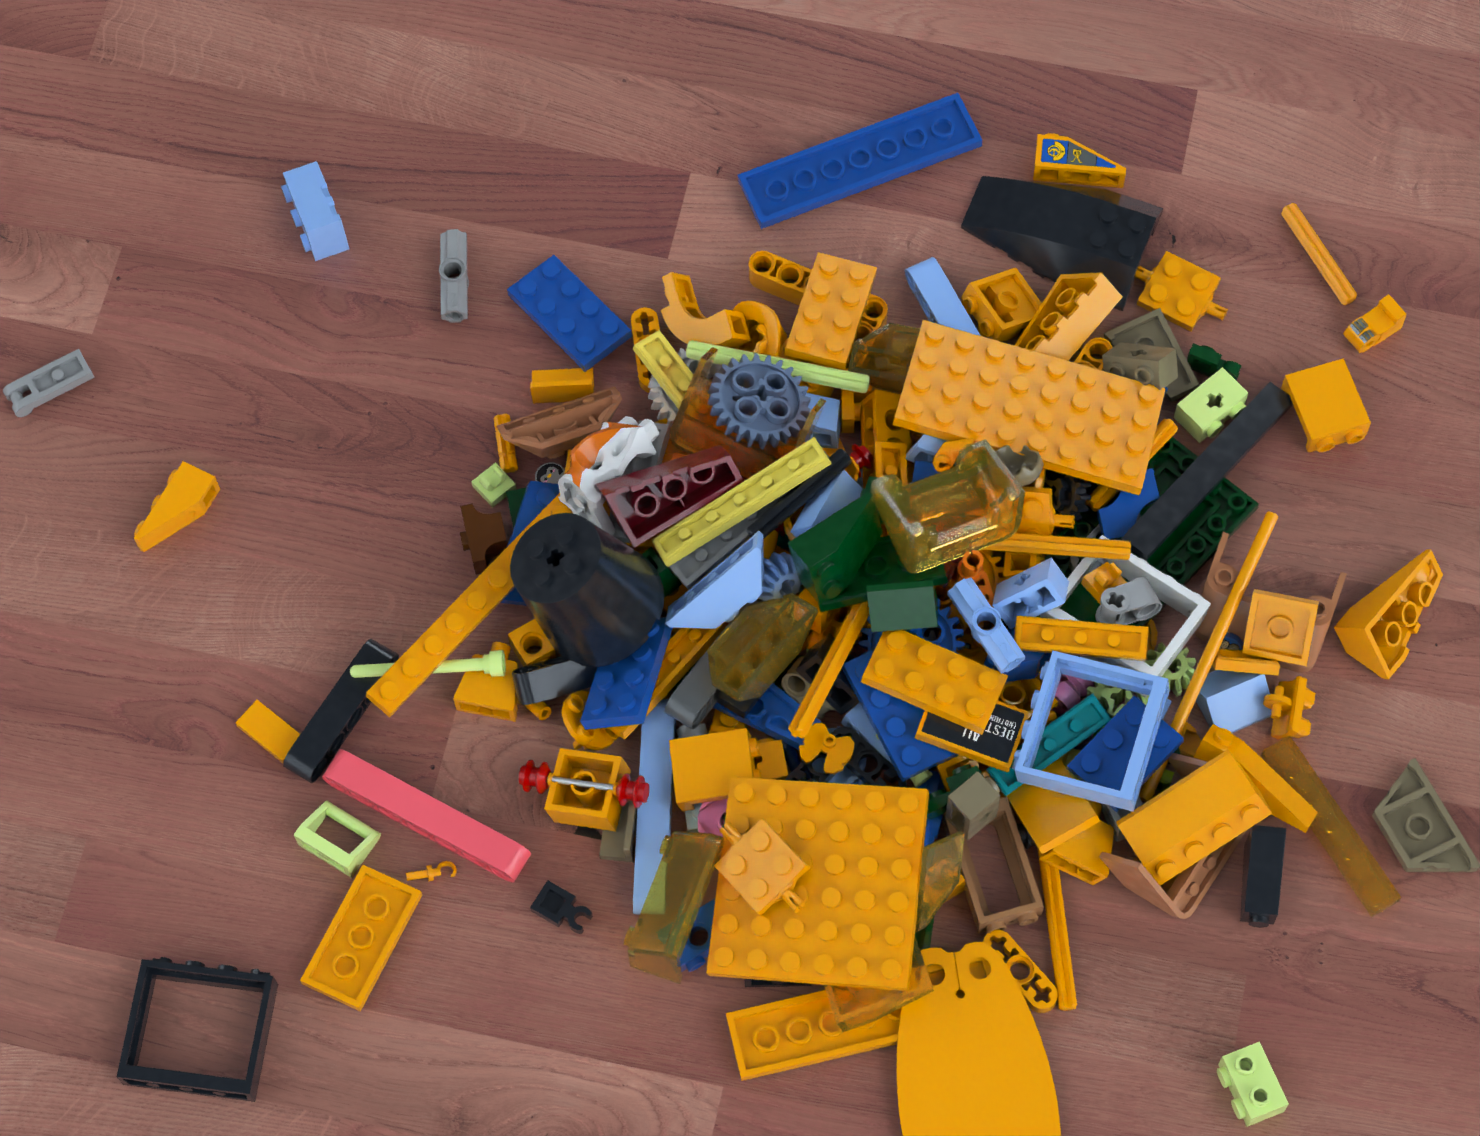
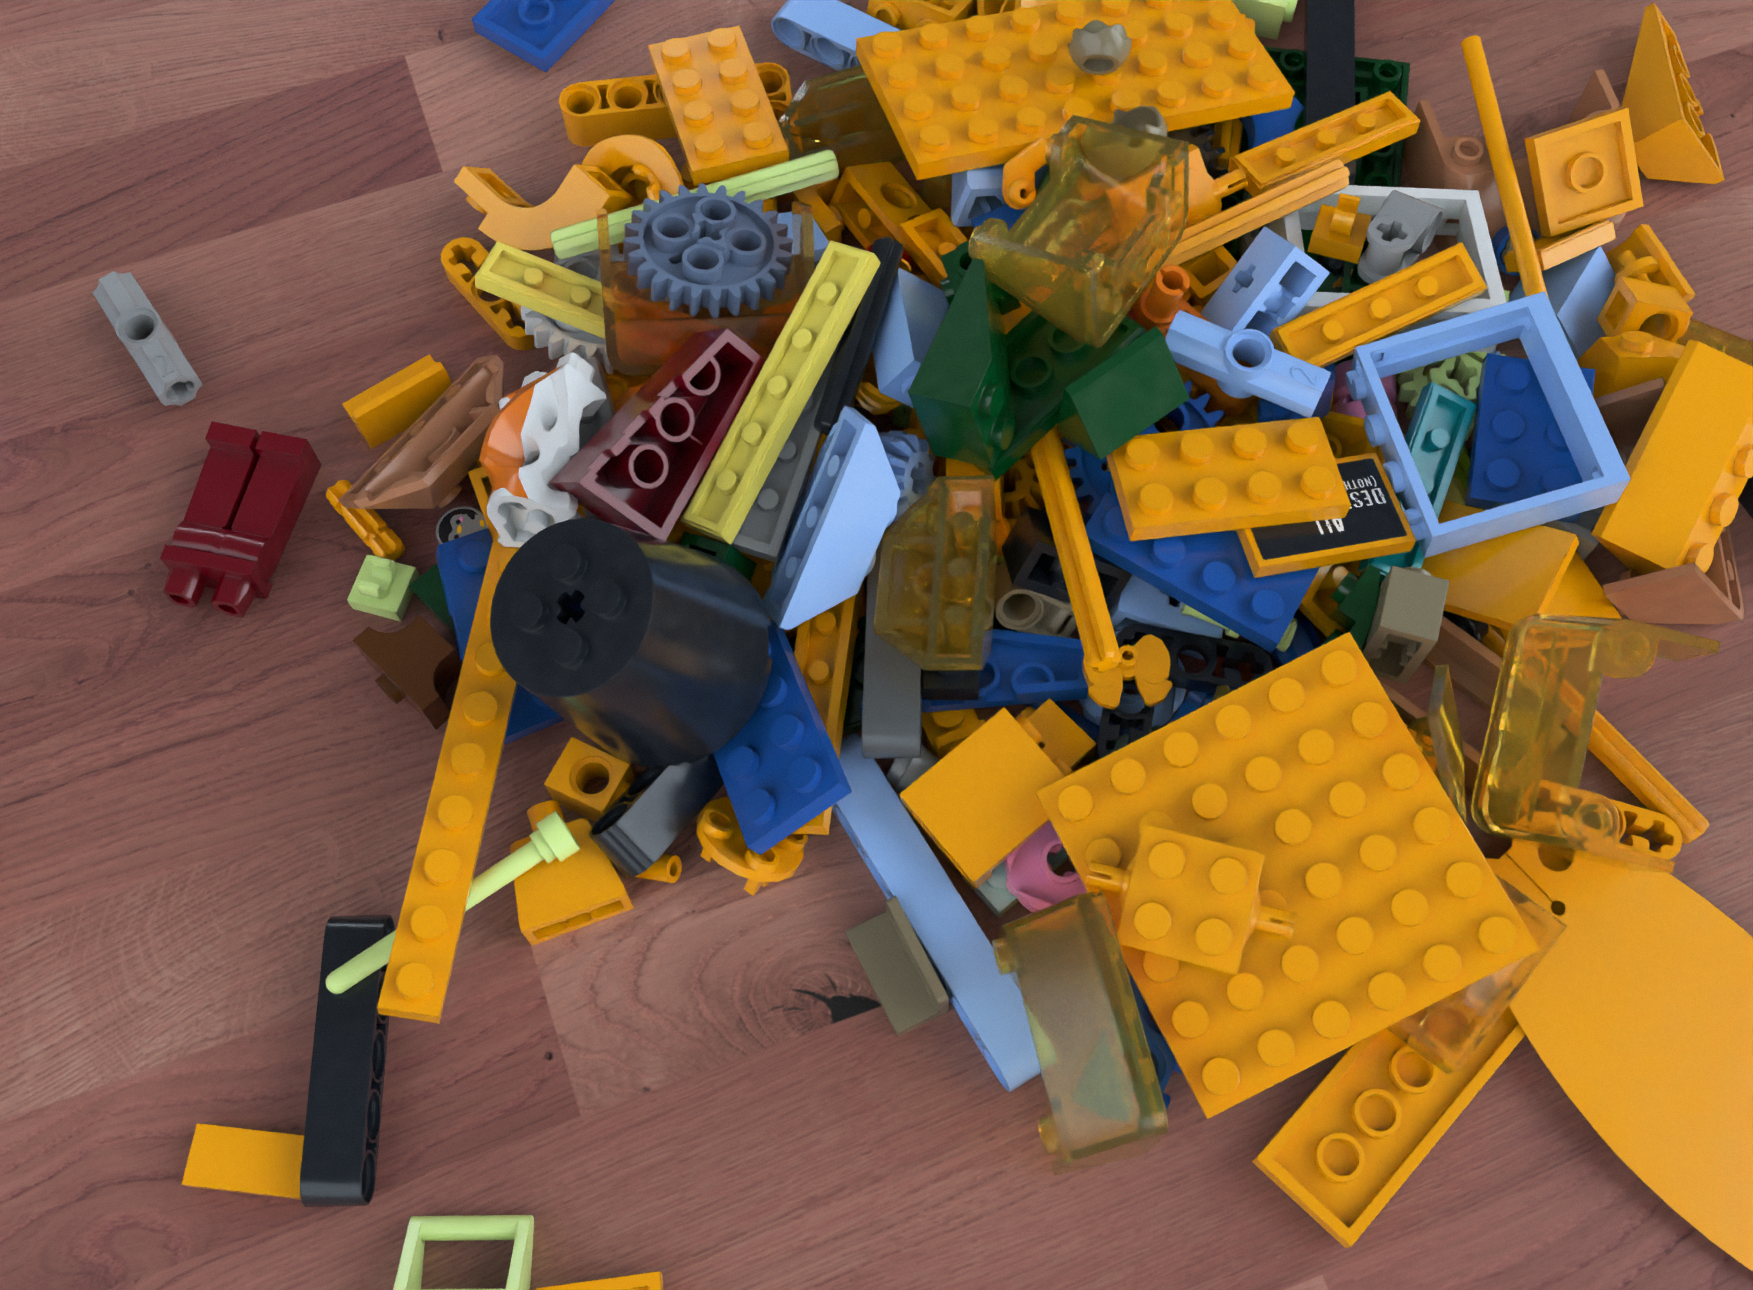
camera: 35 degrees left, 0 degrees up
coral beam [322,749,531,883] -> none
light orange hand [405,861,457,882] -> none
blue plate [507,255,632,372] -> none
light orange brick [519,748,649,832] -> none
black plate [530,880,593,934] -> none
none -> dark red hips [160,421,321,618]
none -> dark tan plate [1068,20,1132,75]
none -> light orange tile [1228,91,1421,197]
none -> clear yellow windscreen [1471,613,1720,873]
none -> light orange brick [1596,276,1693,343]

